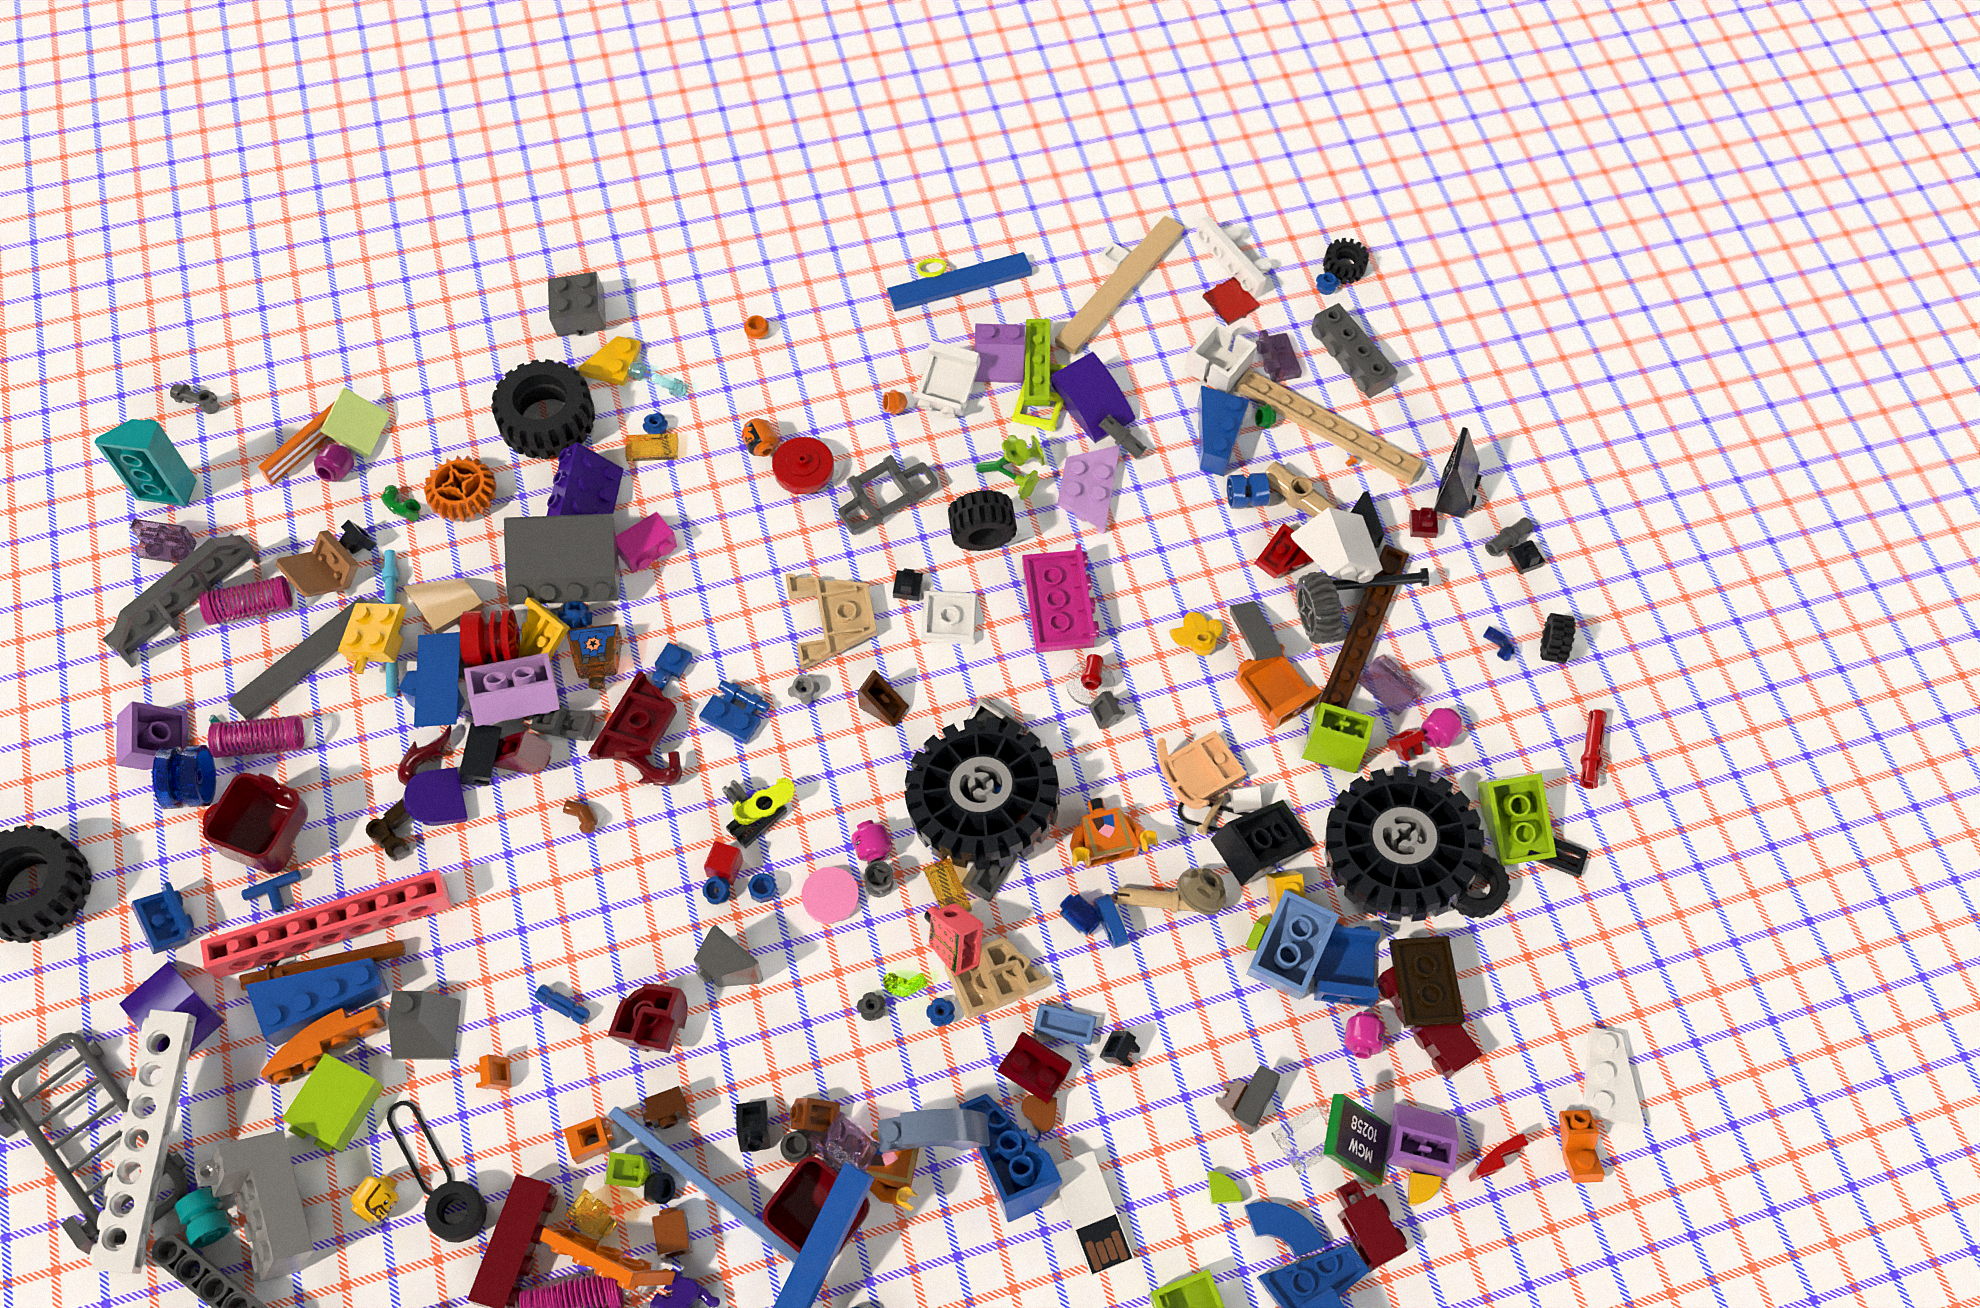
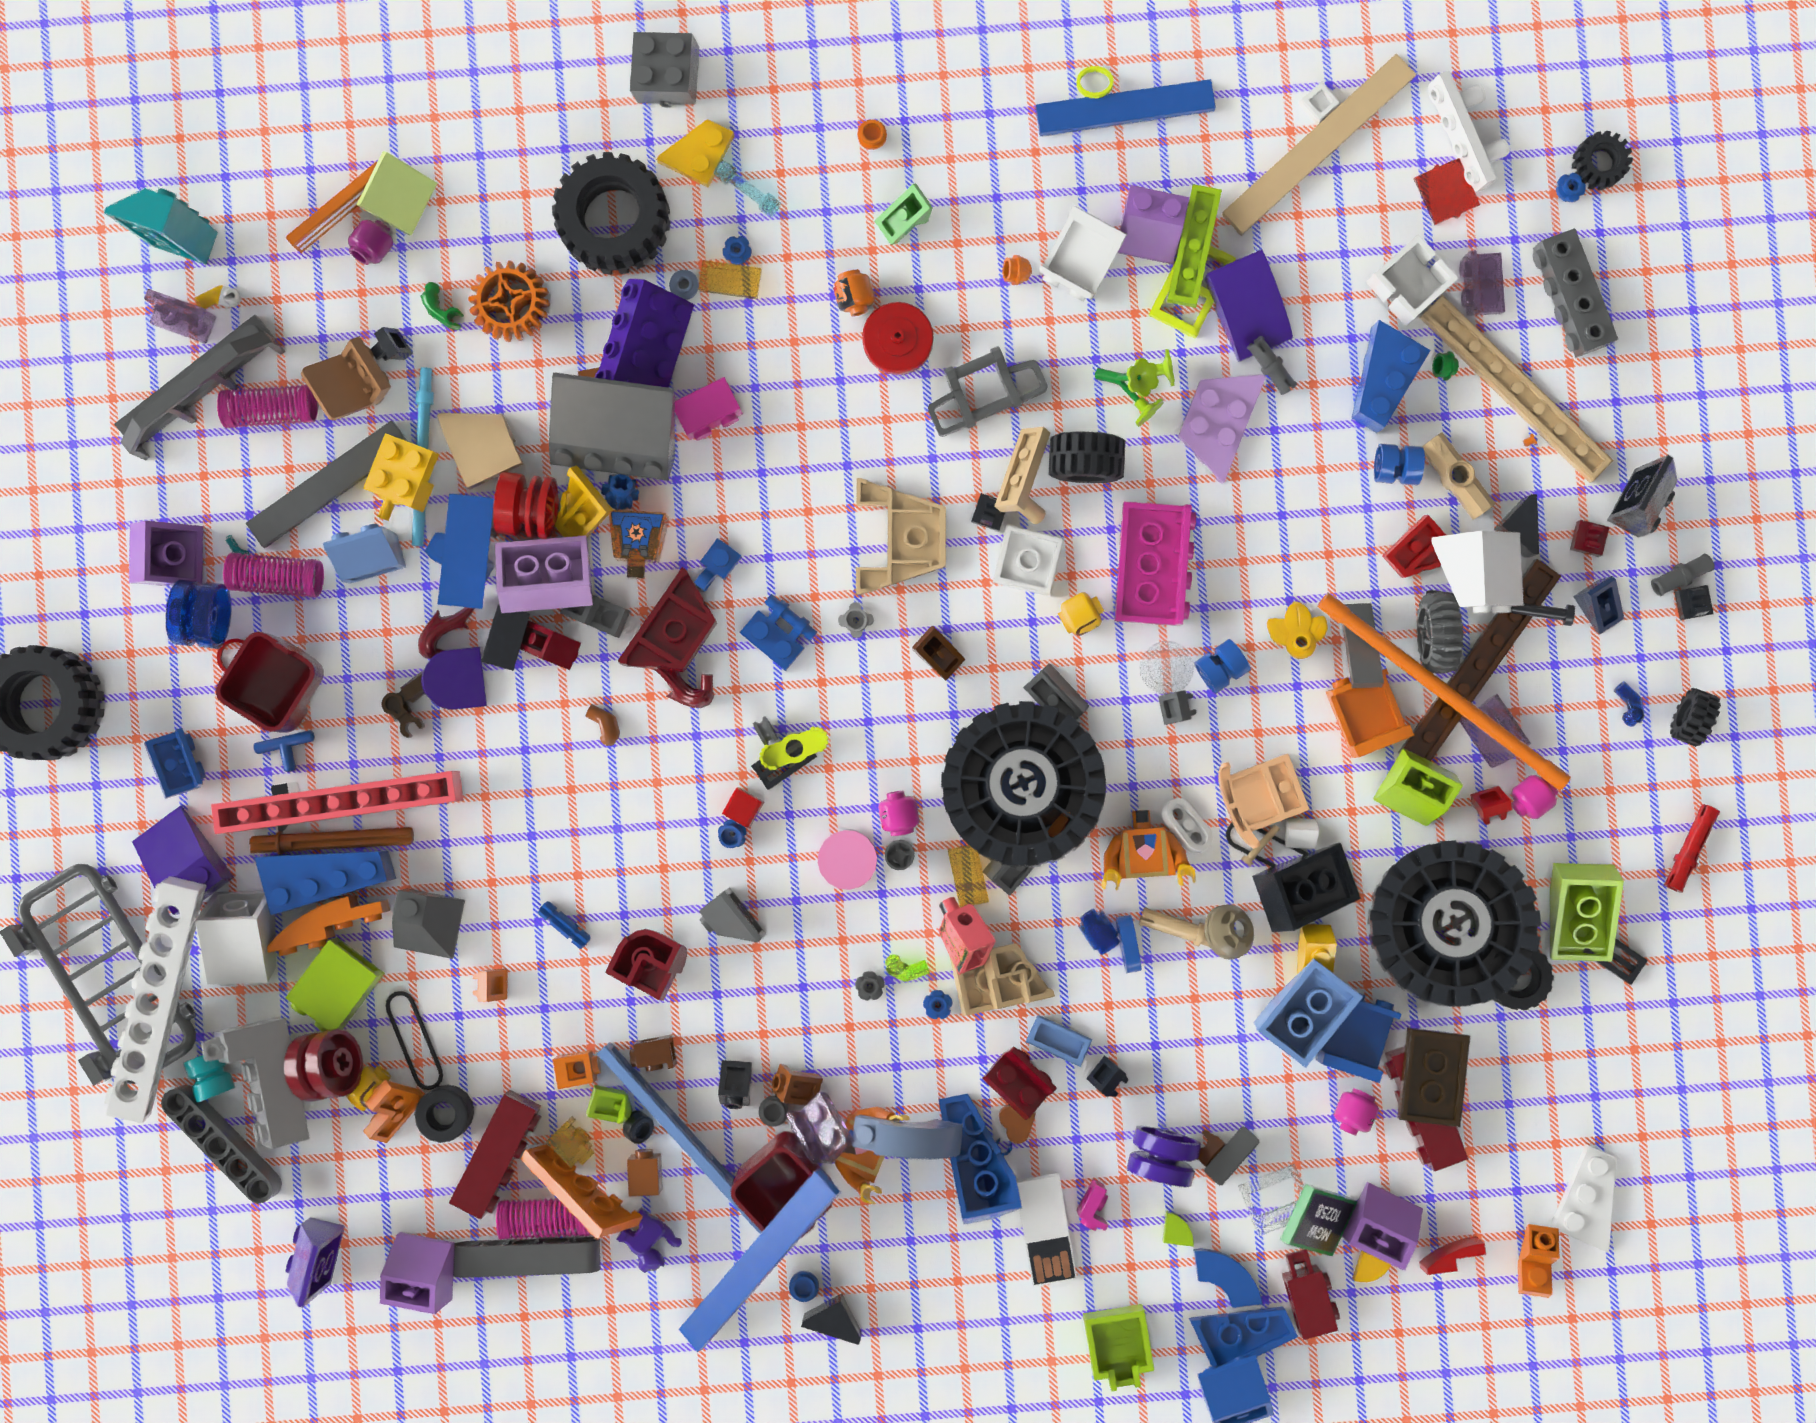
camera: 20 degrees right, 25 degrees up
dark grey bar [170,384,220,414] -> none
blue tile [748,872,777,903] -> none
red pin [1081,654,1104,690] -> none
lime tile [1246,914,1271,951] -> none
none -> arm [194,285,241,311]
none -> white slope [195,891,276,986]
none -> dark red wheel [284,1029,363,1102]
none -> medium blue slope [323,524,406,584]
none -> orange plate [363,1080,424,1143]
none -> sand blue plate [669,270,699,300]
none -> slope [874,183,933,245]
none -> tan piece [994,426,1050,524]
none -> yellow head [1058,592,1105,636]
none -> dark pink bracket [1076,1179,1108,1231]
none -> dark purple wheel [1126,1126,1201,1187]
none -> white plate [1162,798,1213,854]
none -> blue wheel [1194,639,1251,694]
none -> orange piece [1317,592,1571,791]
none -> dark blue slope [1573,576,1624,635]

